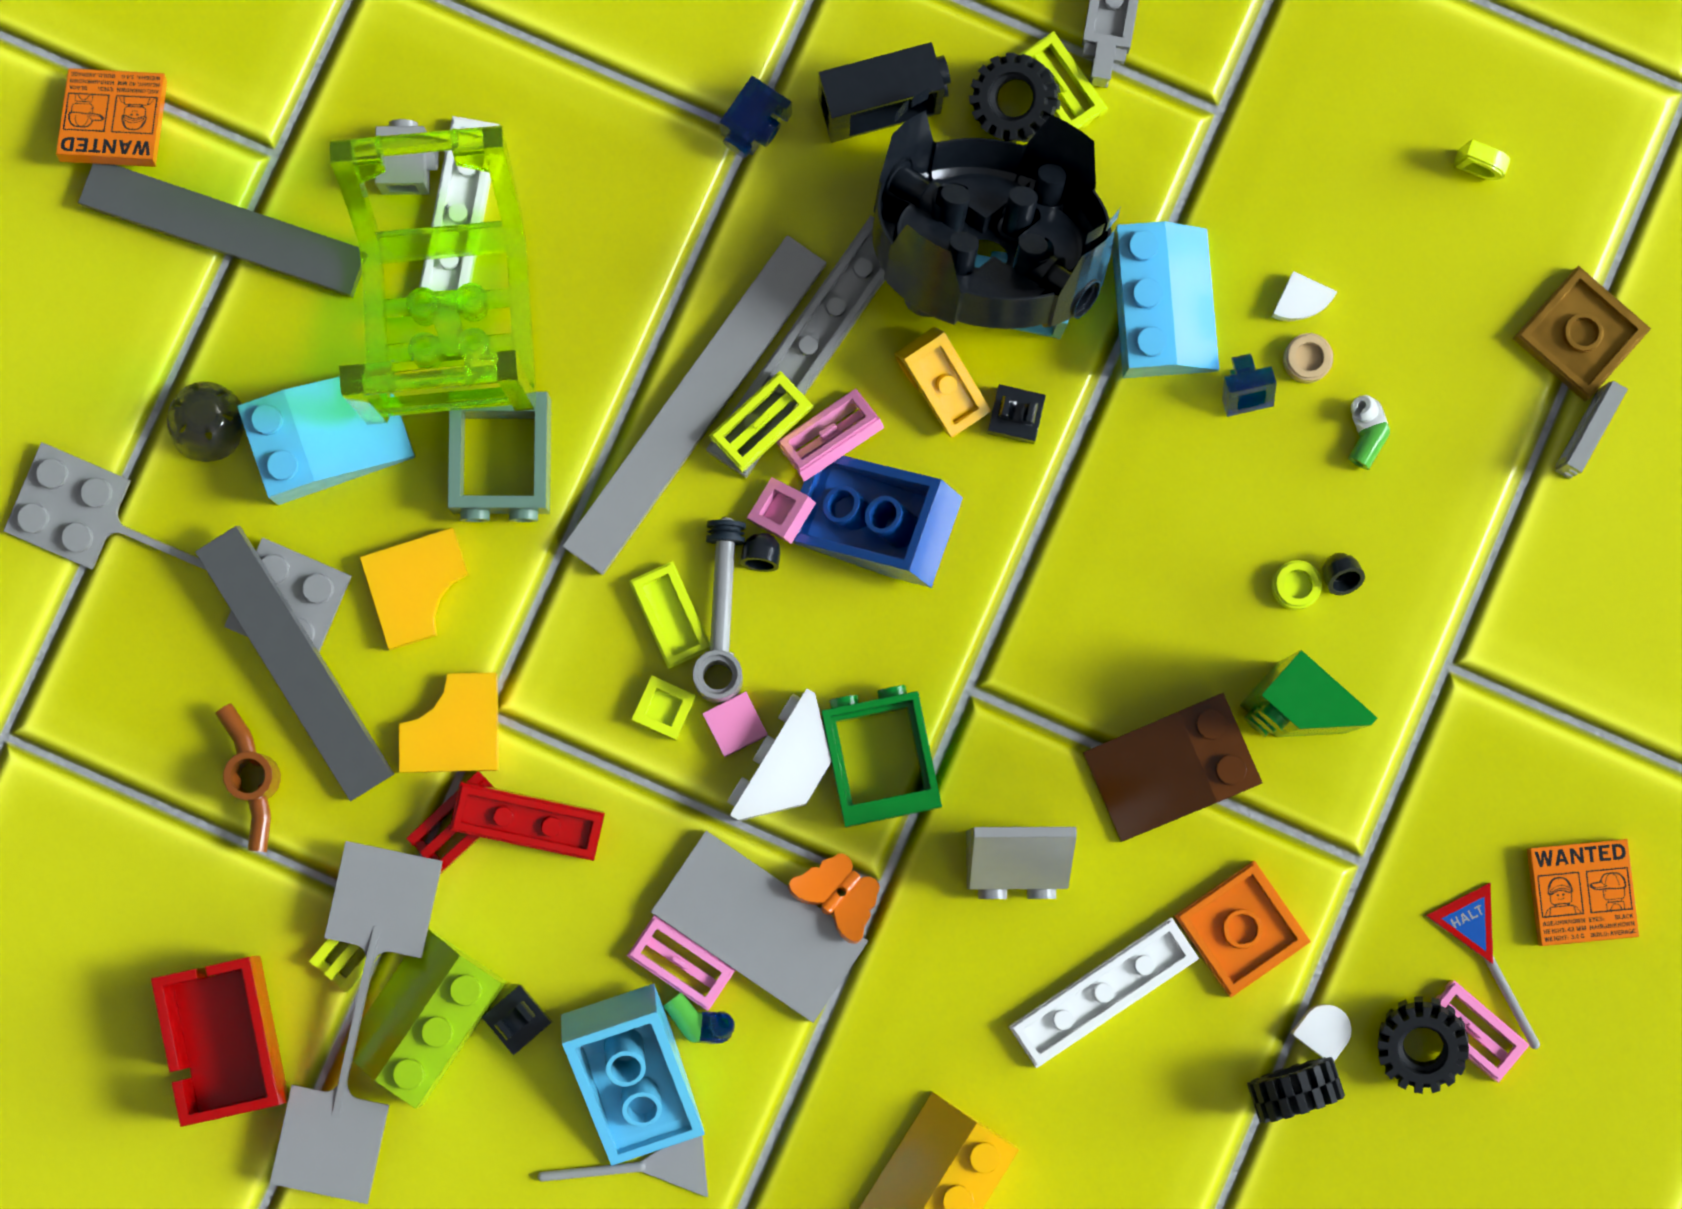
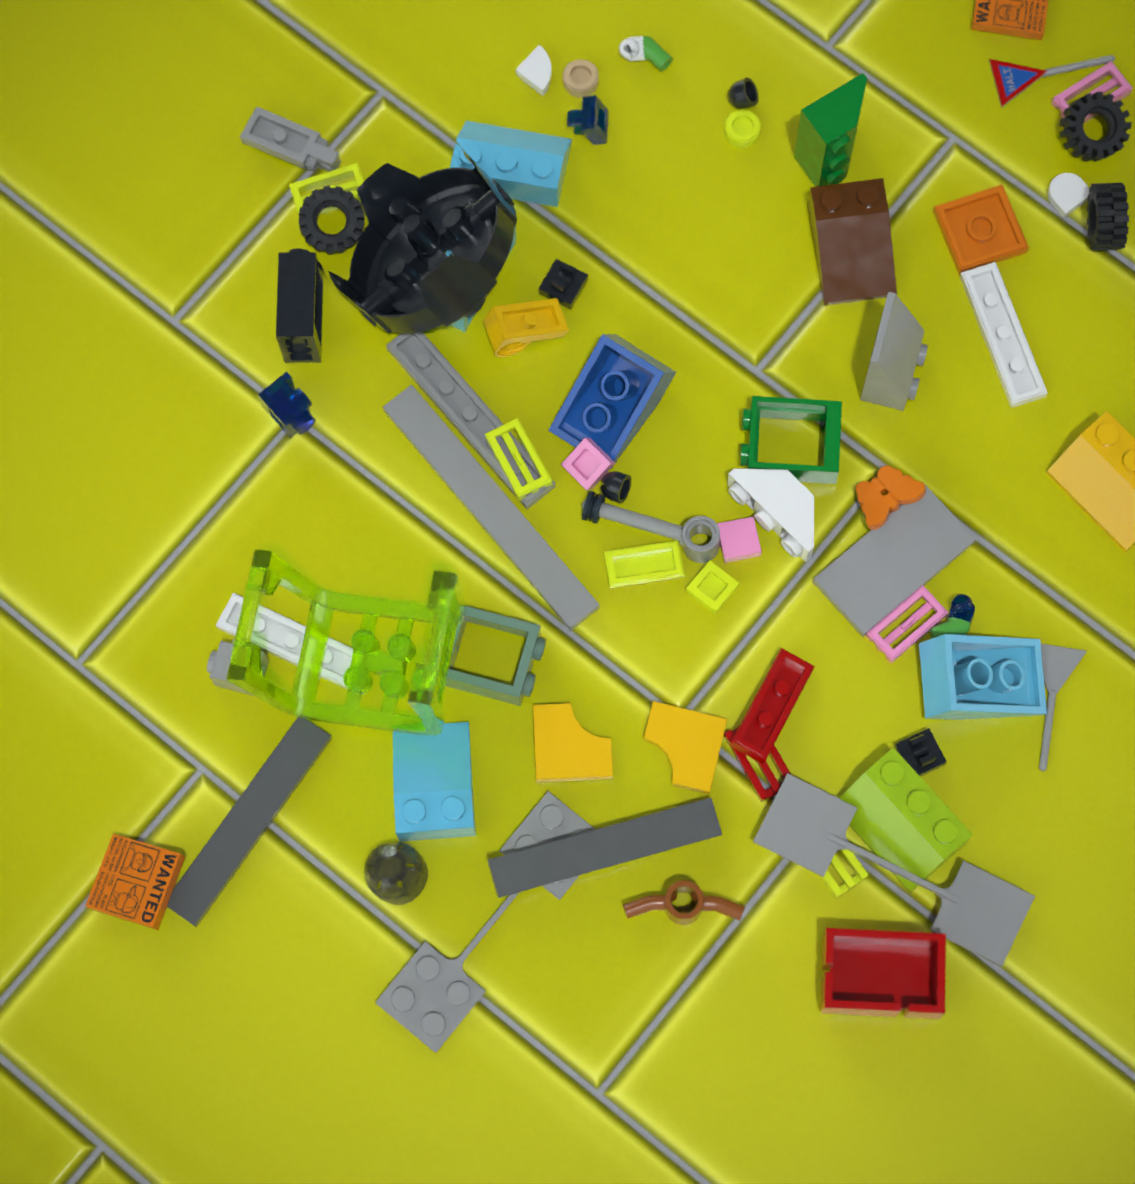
camera: 65 degrees left, 10 degrees down
bright pink tile [776,388,884,482] -> none

